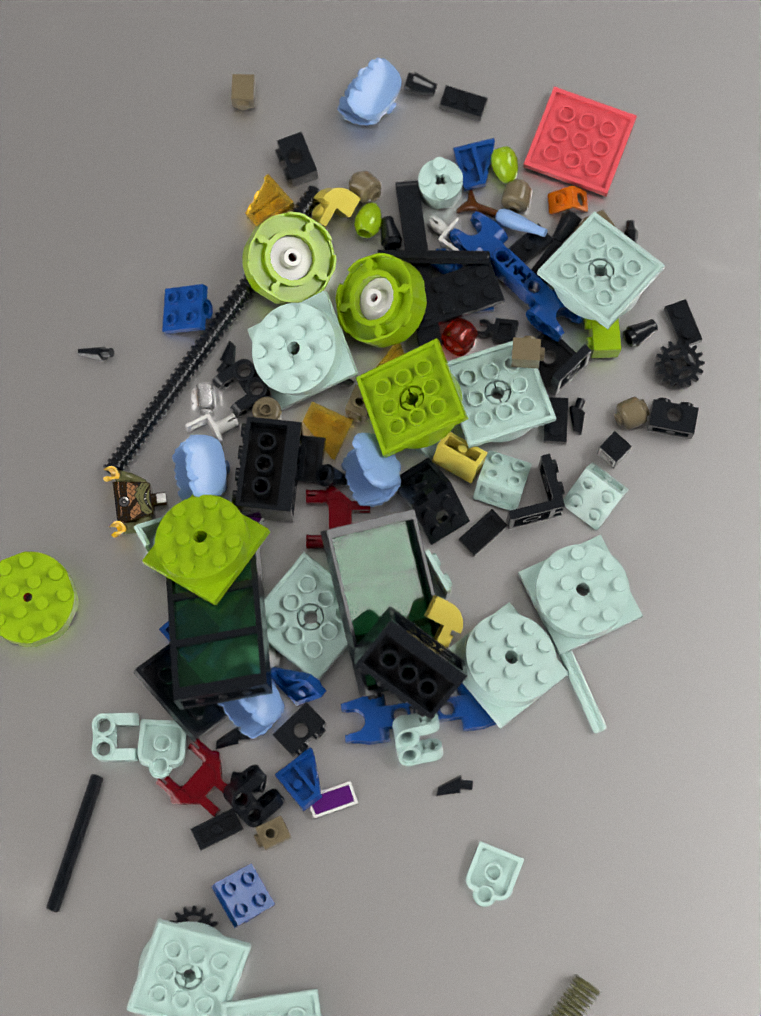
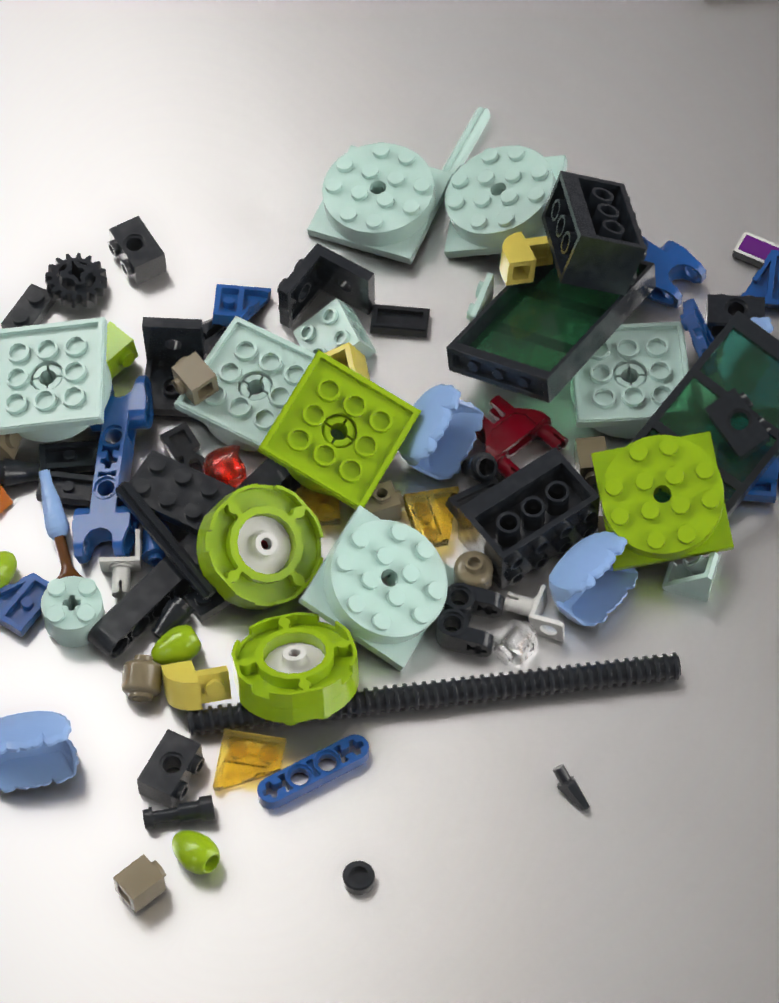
camera: 135 degrees left, 20 degrees down
torso [103,466,168,538] -> none
blue plate [162,284,213,334] -> none
black bar [216,340,236,373] -> none
light aqua piece [392,713,443,766] -> none
black bracket [397,457,470,545] -> none
black bar [436,775,473,796] -> none
light aqua plate [466,841,524,907] -> none
dark tan head [501,179,533,213] -> none
light aqua bracket [563,462,629,530] -> none
black brick [597,431,632,468] -> none
dark tan head [614,397,650,430] -> none
none -> black piece [142,795,216,829]
none -> lime animal [172,830,220,875]
none -> blue wing [212,284,271,327]
none -> blue beam [257,734,369,809]
none -> black tile [342,861,375,895]
none -> dark tan brick [574,436,607,485]
none -> black brick [704,388,771,462]

